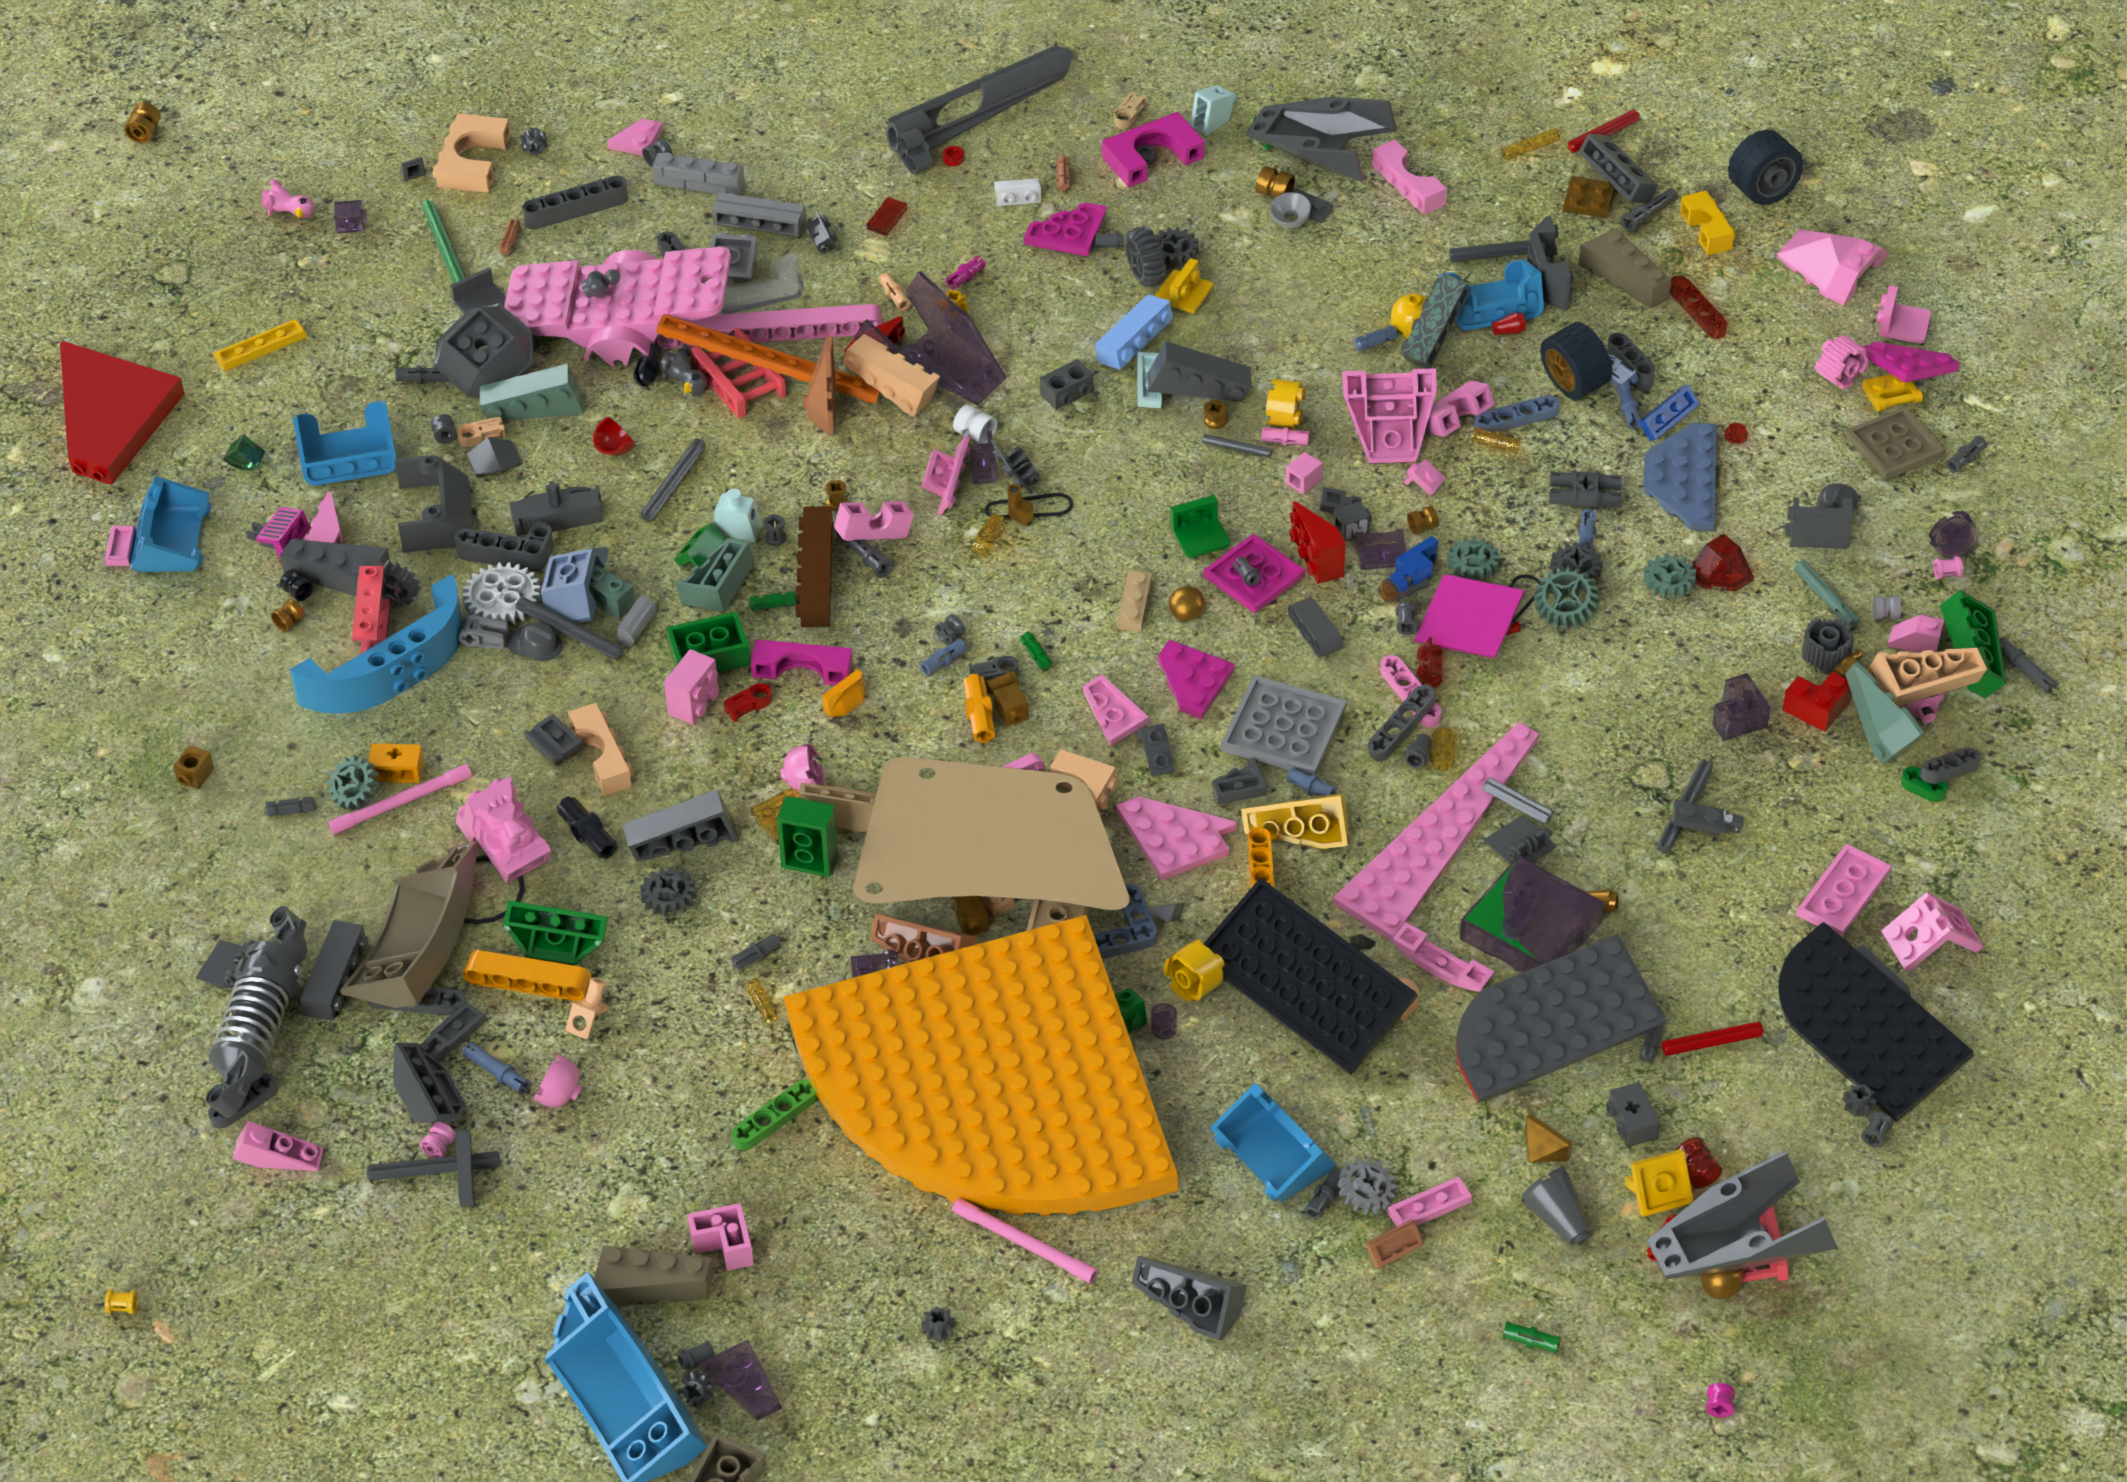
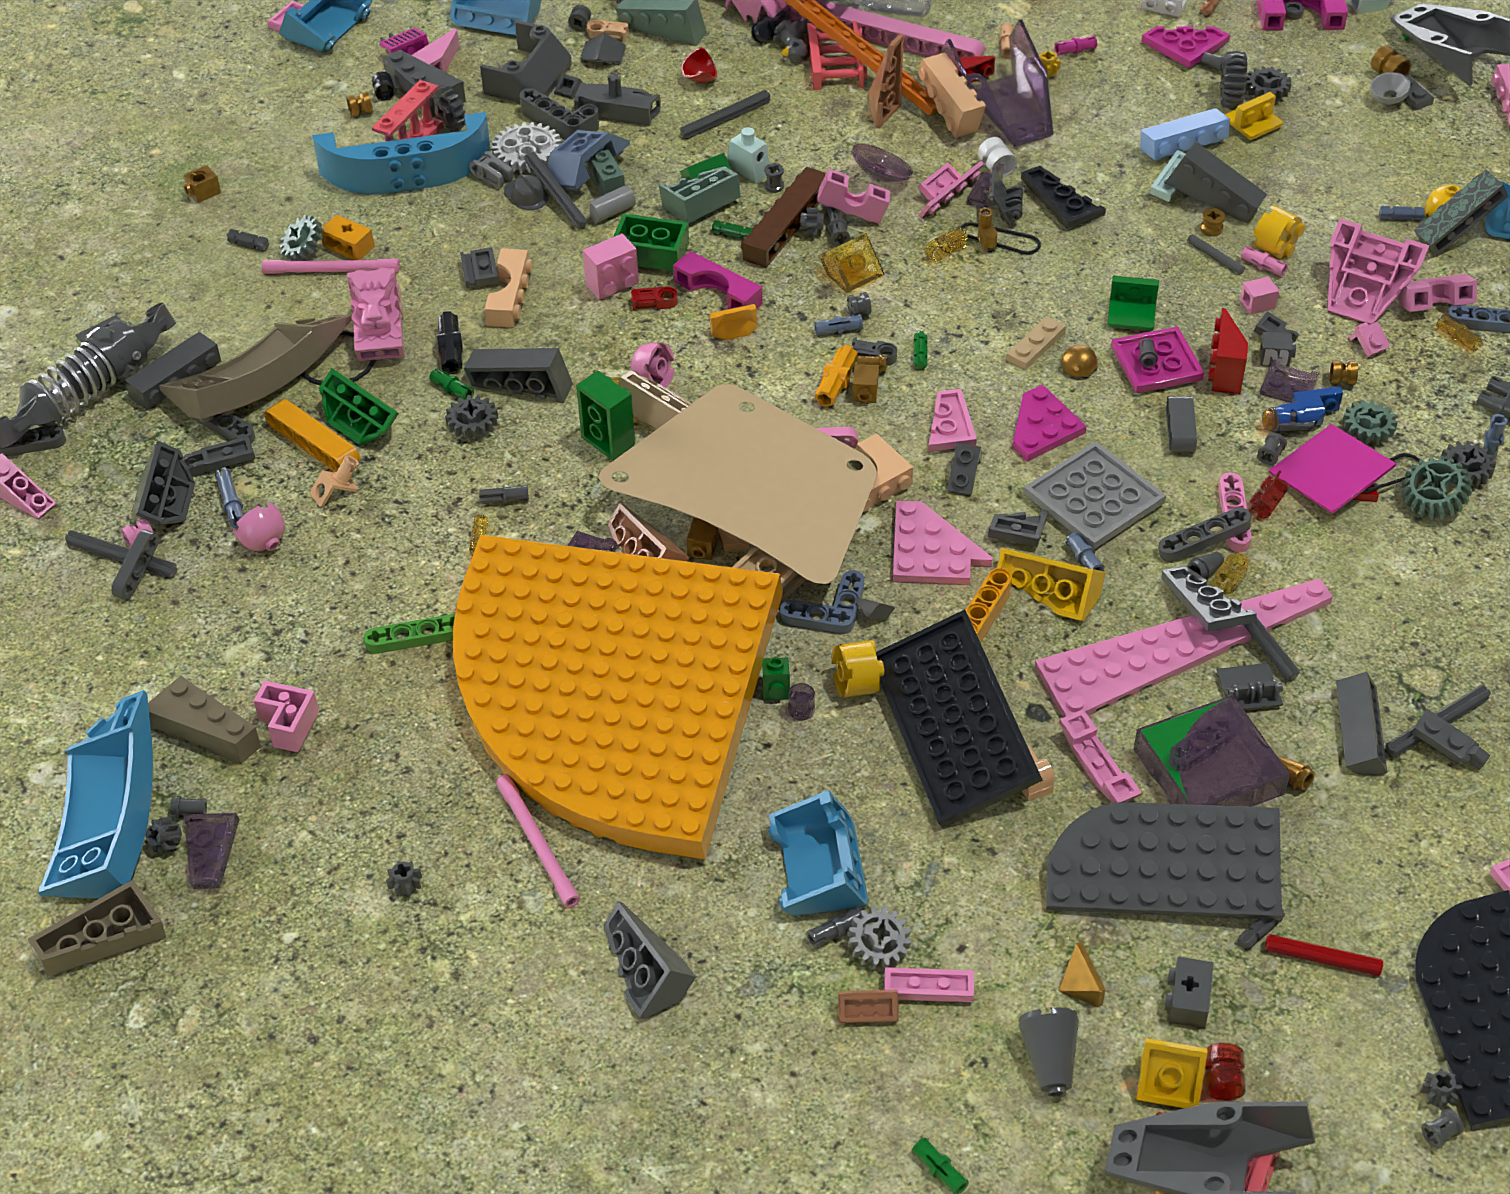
camera: 30 degrees right, 0 degrees up
pearl gold bush [826,480,848,511] -> none
dark grey brick [1040,359,1094,410] -> none
none -> green pin [429,368,474,400]
none -> dark grey slope [554,73,582,99]
none -> dark grey gear [801,208,824,235]
none -> clear yellow slope [818,233,885,293]
none -> dish [851,144,913,182]
none -> black wing [1021,166,1106,229]
none -> dark grey wing [1161,566,1257,631]
none -> dark grey brick [1336,672,1388,775]

